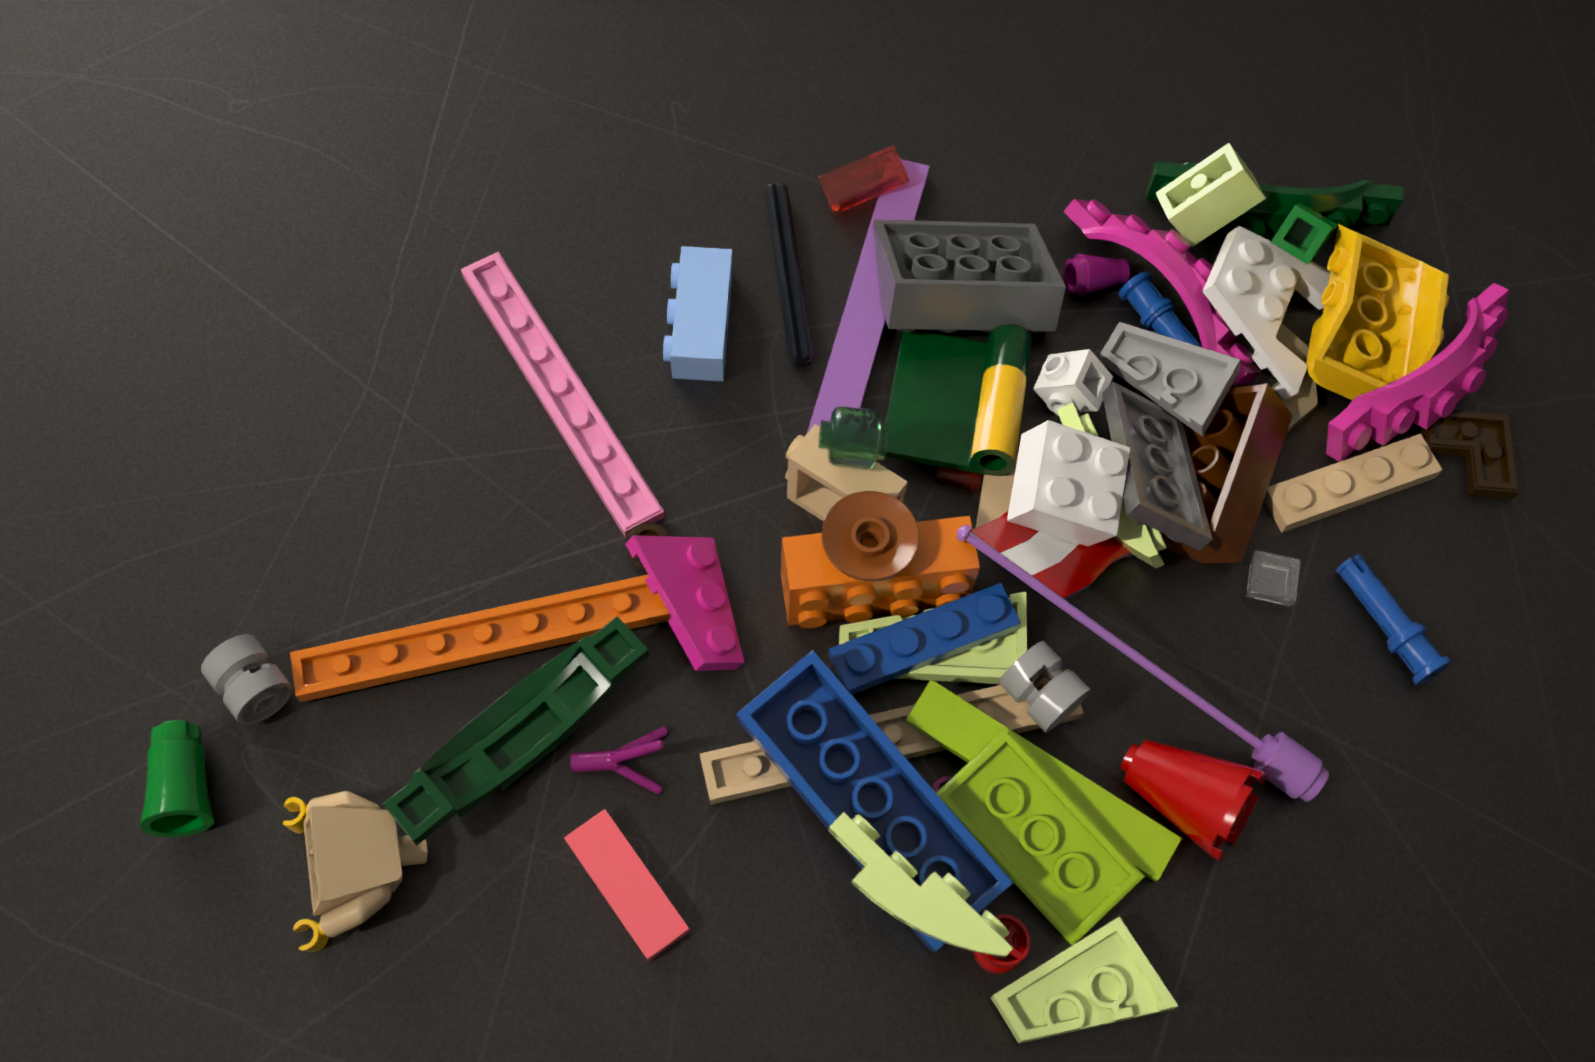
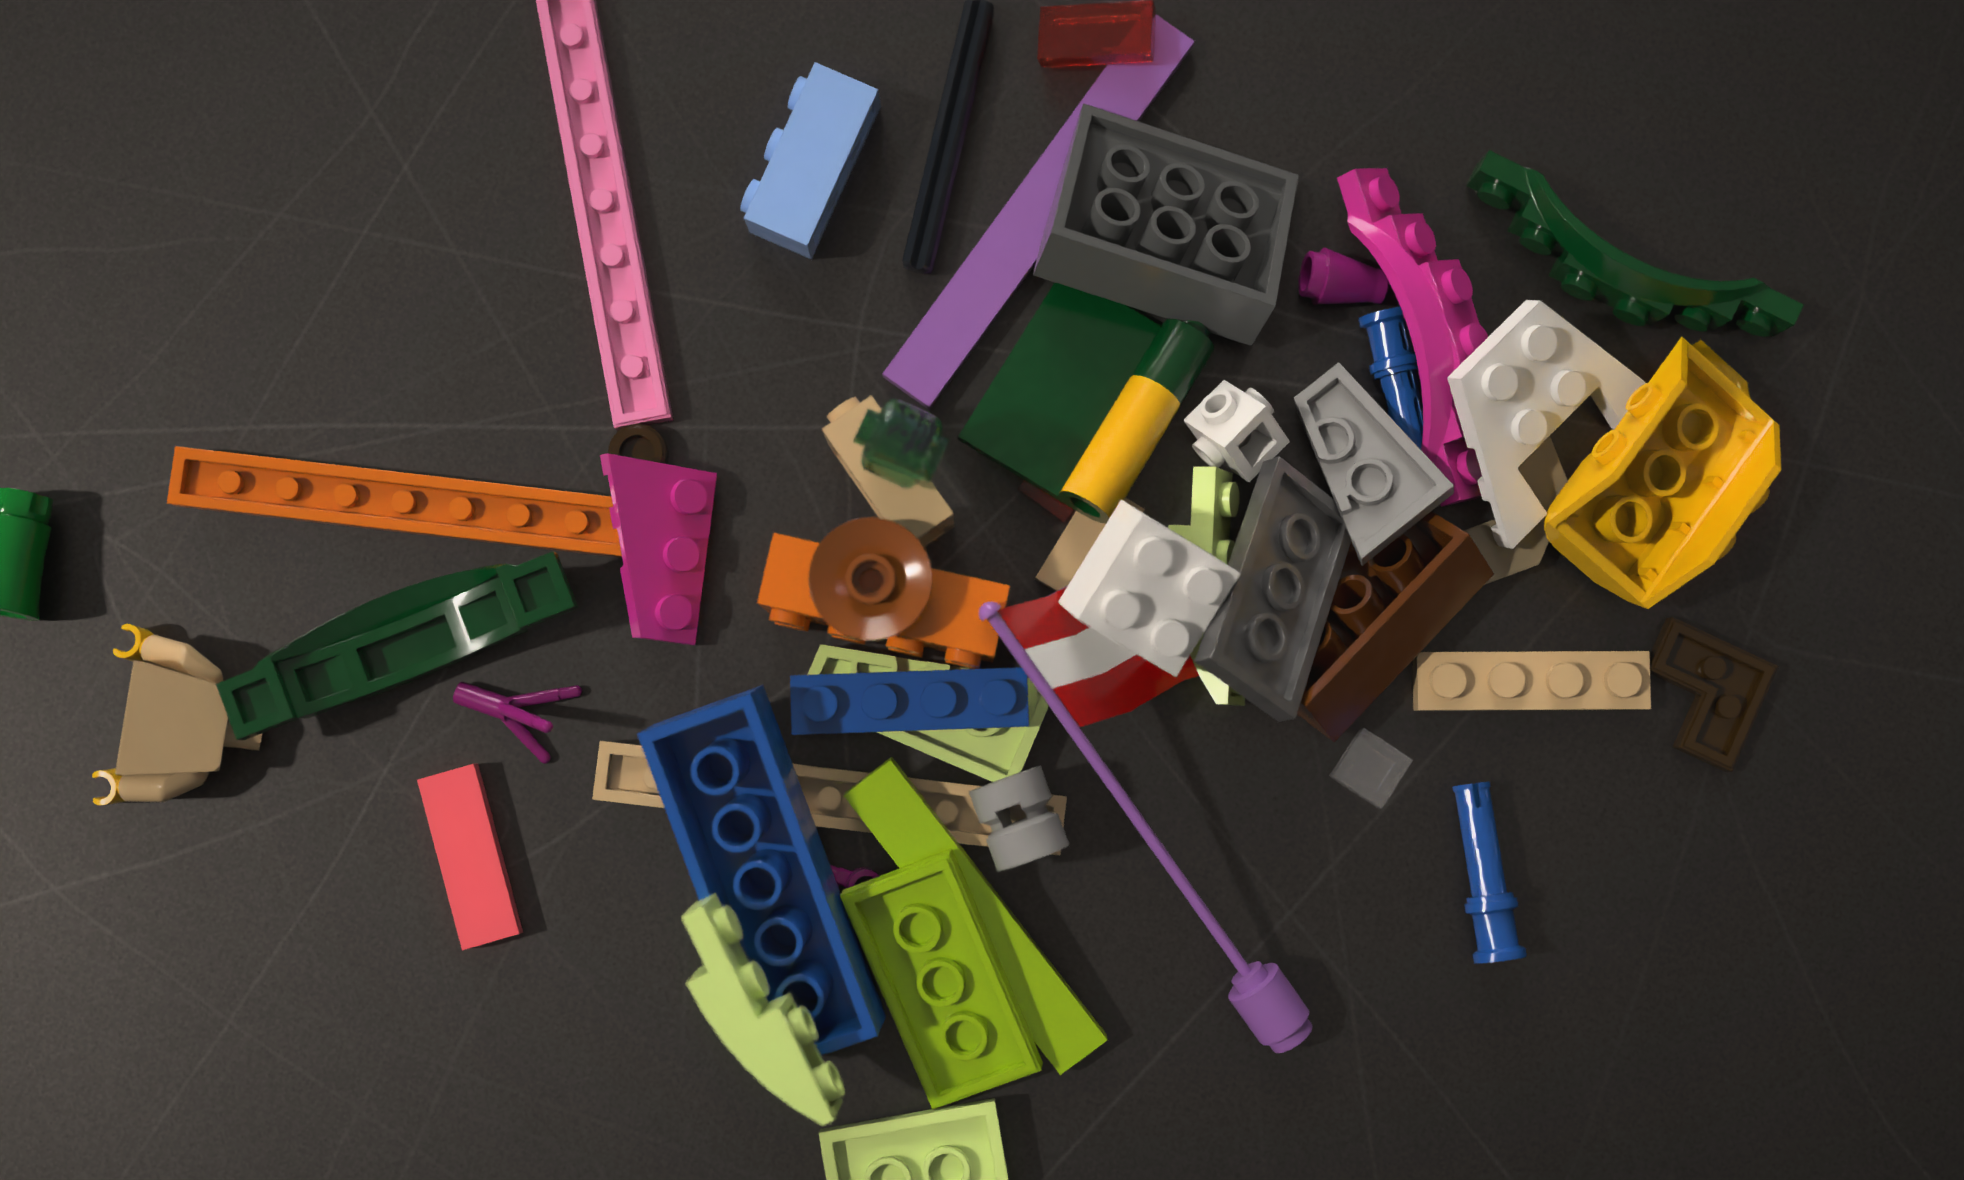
camera: 20 degrees right, 20 degrees up
light grey wheel [201,634,293,726] -> none
red wheel [973,914,1030,975] -> none
red cone [1121,740,1266,861] -> none
yellowish green brick [1156,143,1266,247] -> none
green brick [1271,203,1338,265] -> none
dark pink piece [1326,283,1509,462] -> none

